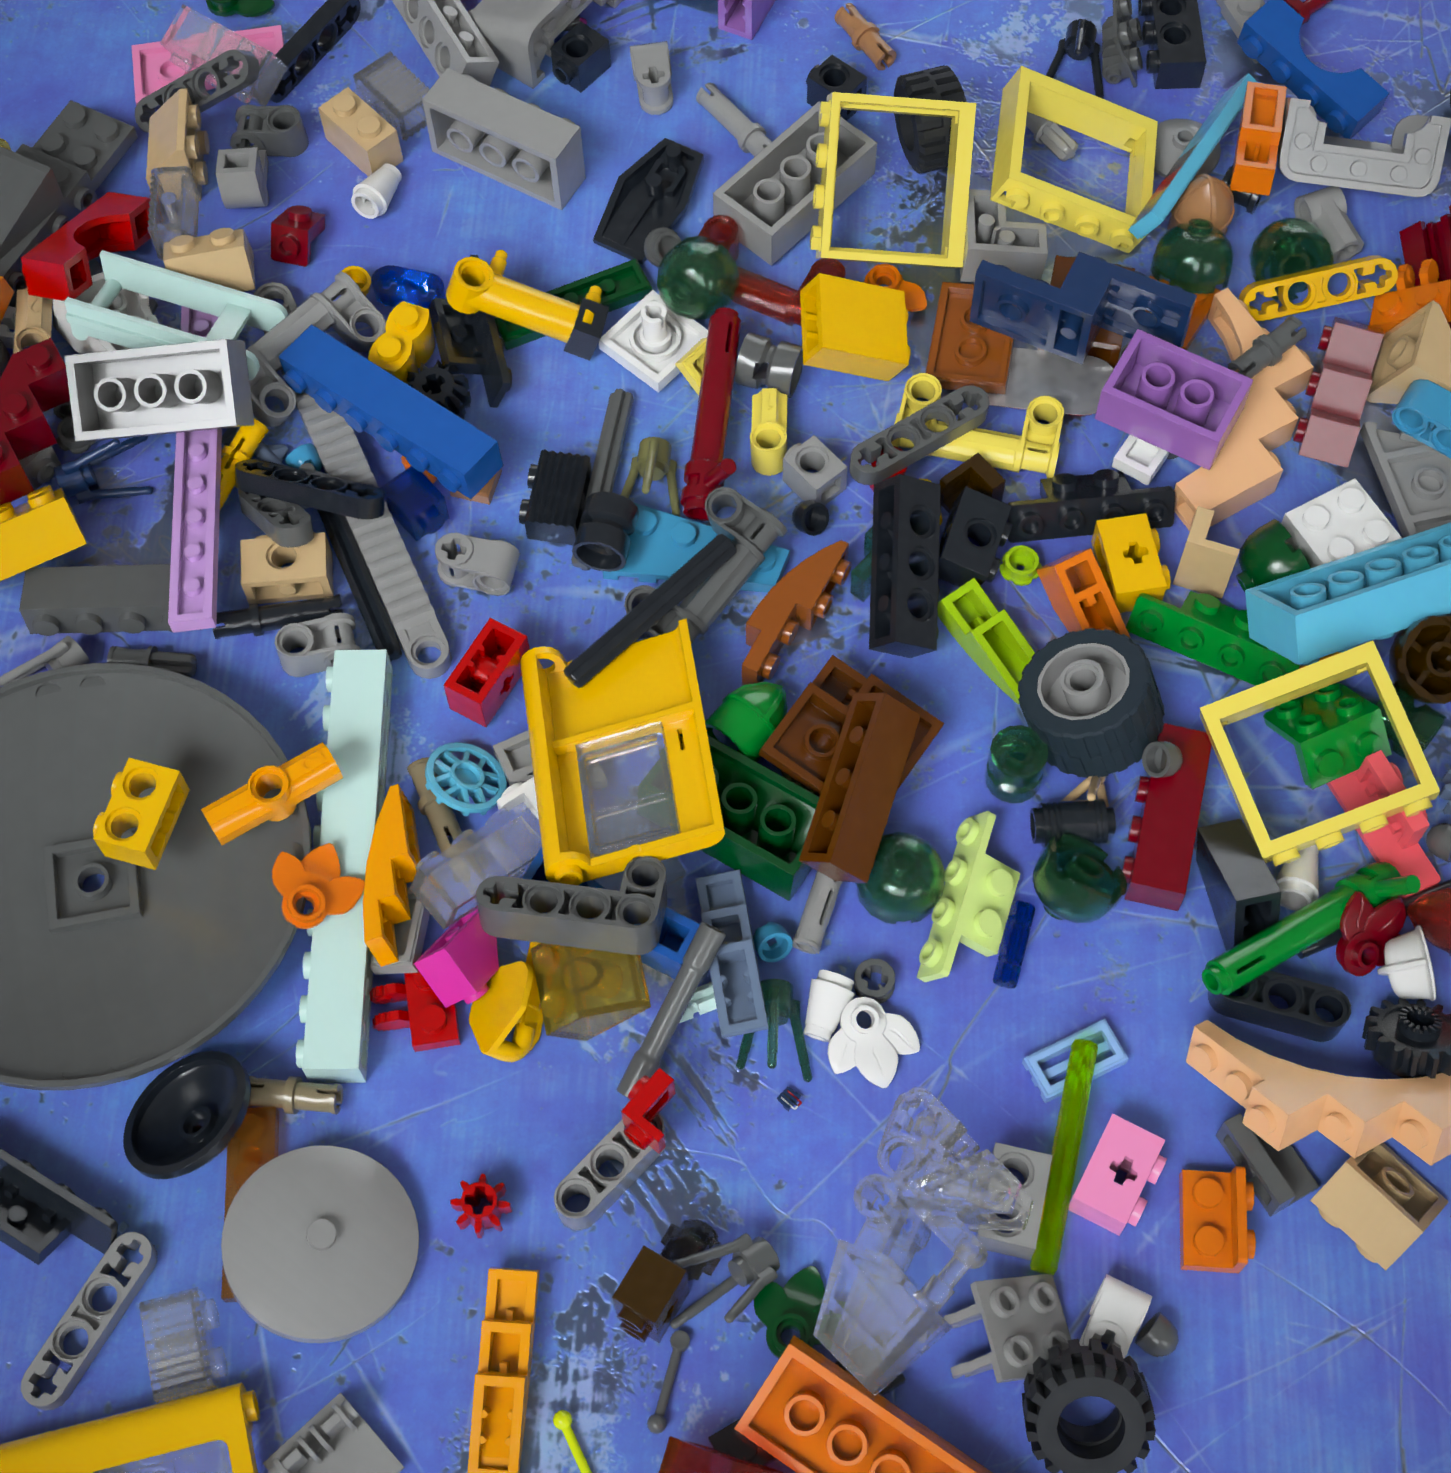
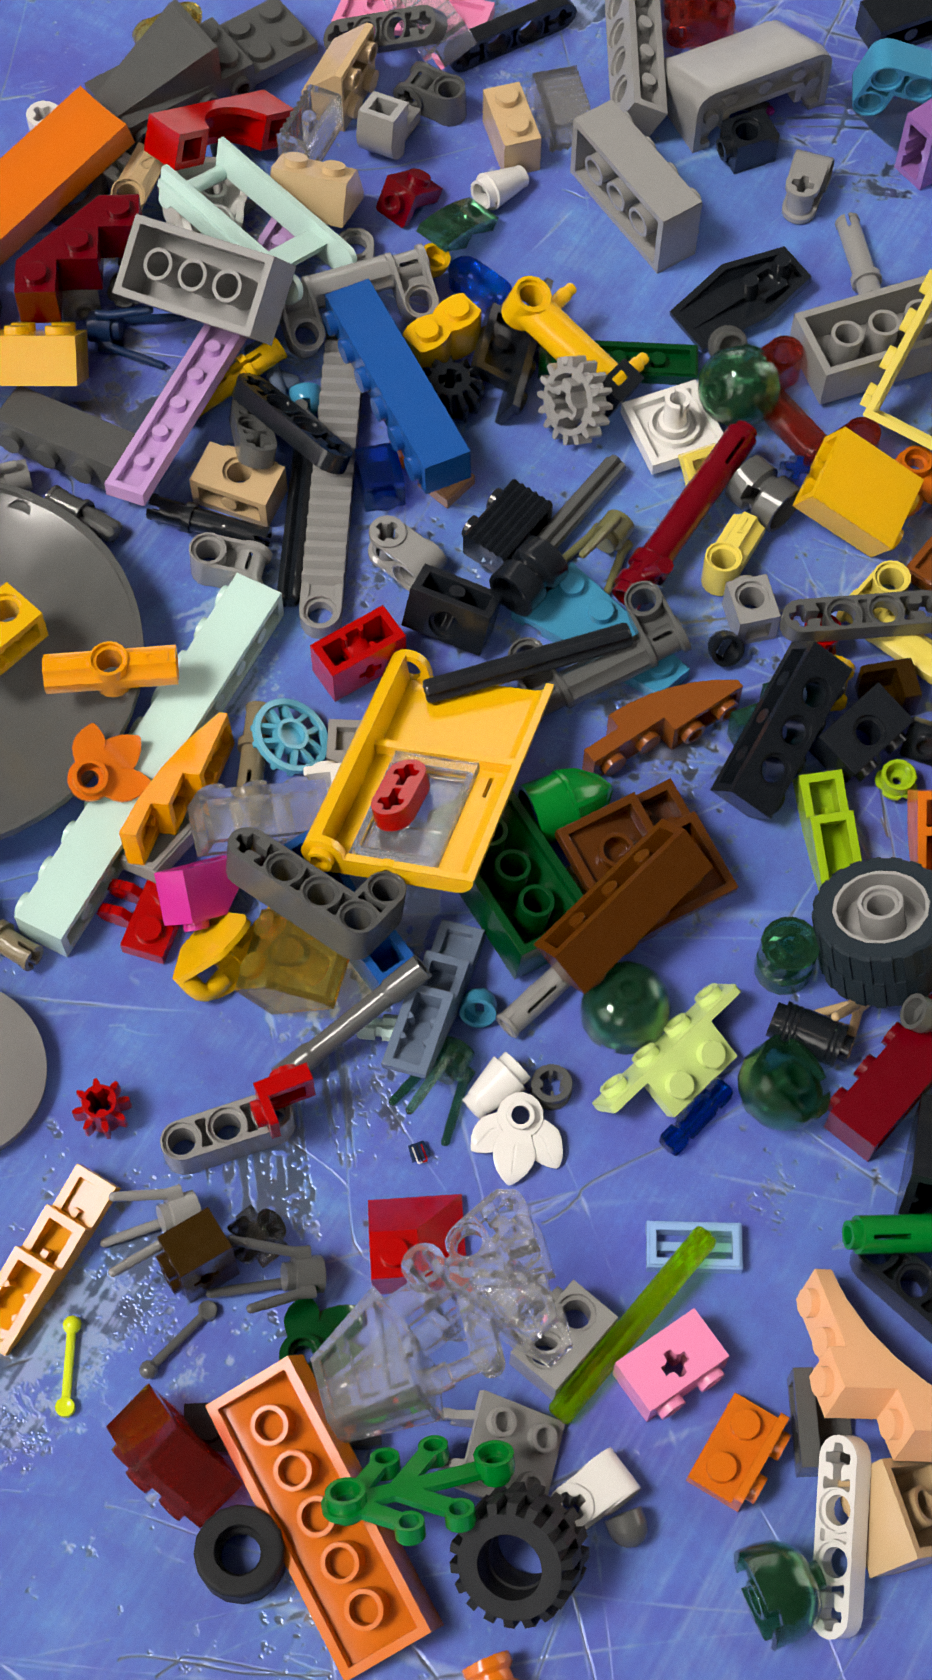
camera: 25 degrees right, 0 degrees up
none -> light grey plant [100,1184,202,1277]
none -> green plant [321,1435,516,1546]
none -> red slope [368,1194,468,1295]
none -> red beam [370,759,430,832]
none -> black brick [401,563,503,656]
none -> clear green slope [416,197,499,252]
none -> light grey gear [537,355,613,445]
none -> cylinder [733,1540,827,1651]
none -> clear blue axle [779,455,810,480]
none -> white beam [810,1435,871,1640]

